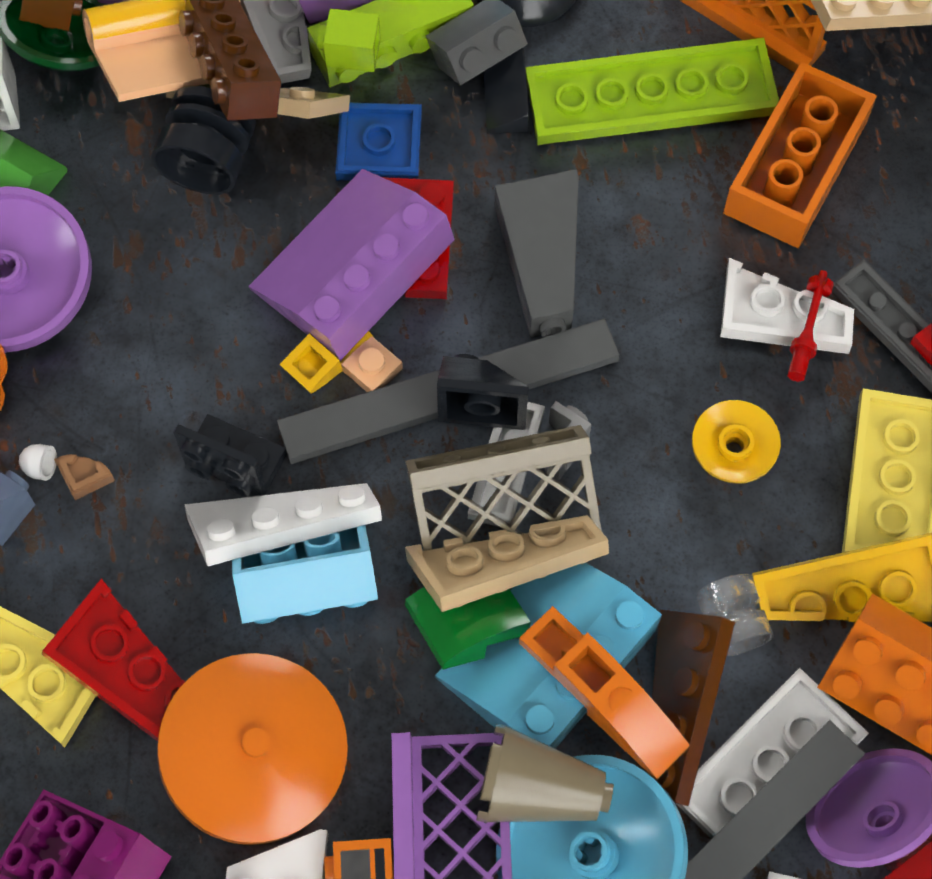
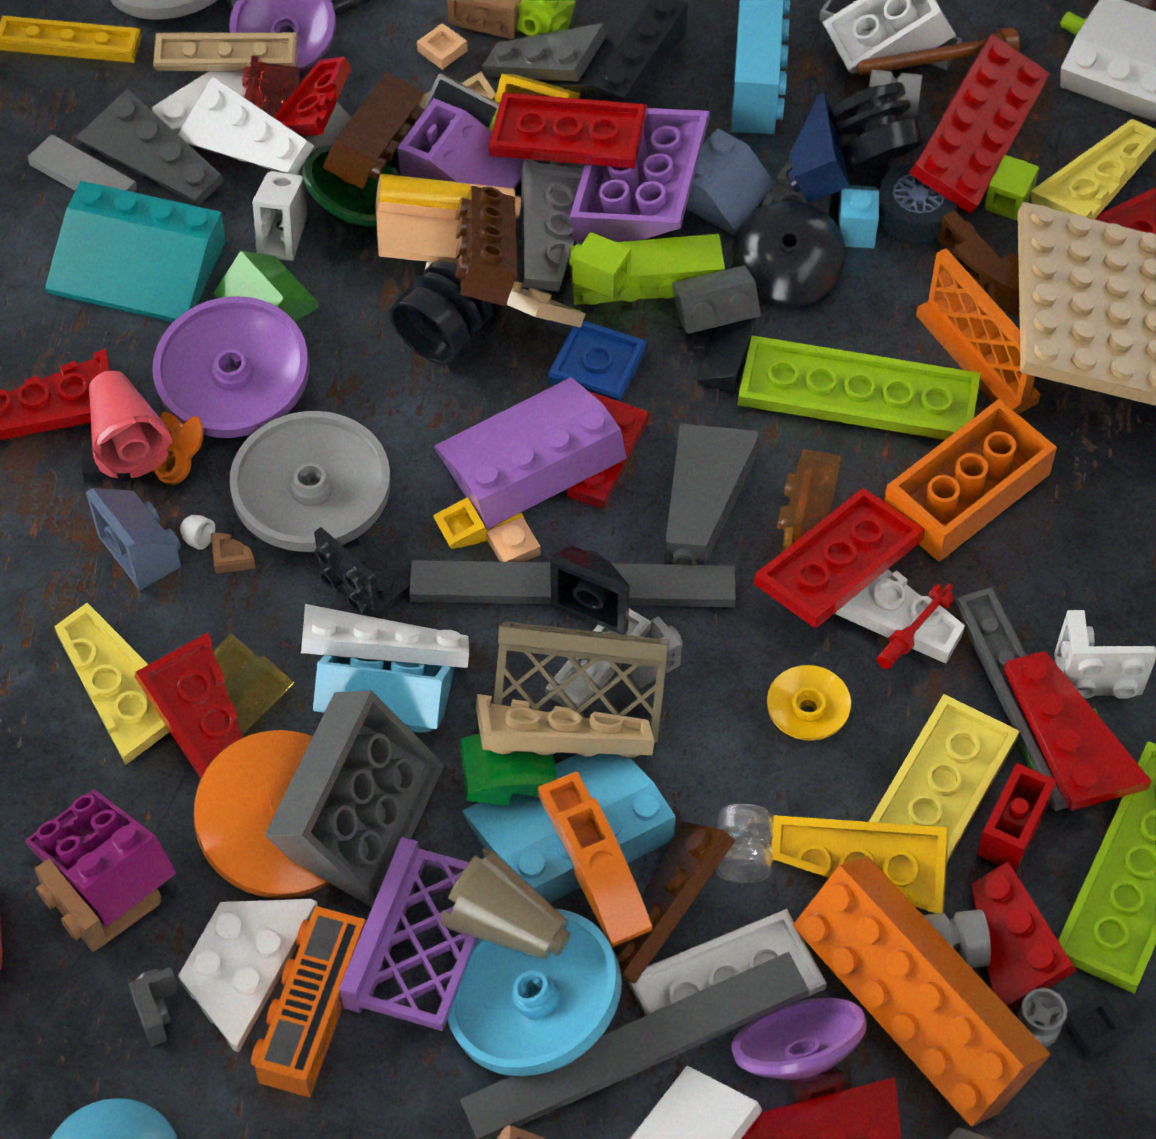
camera: 20 degrees right, 10 degrees down
none -> clear yellow slope [213,633,294,736]
none -> light grey dish [230,411,391,552]
none -> dark grey slope [264,690,445,907]
none -> red plate [754,487,925,629]
none -> clear orange bracket [777,450,841,553]

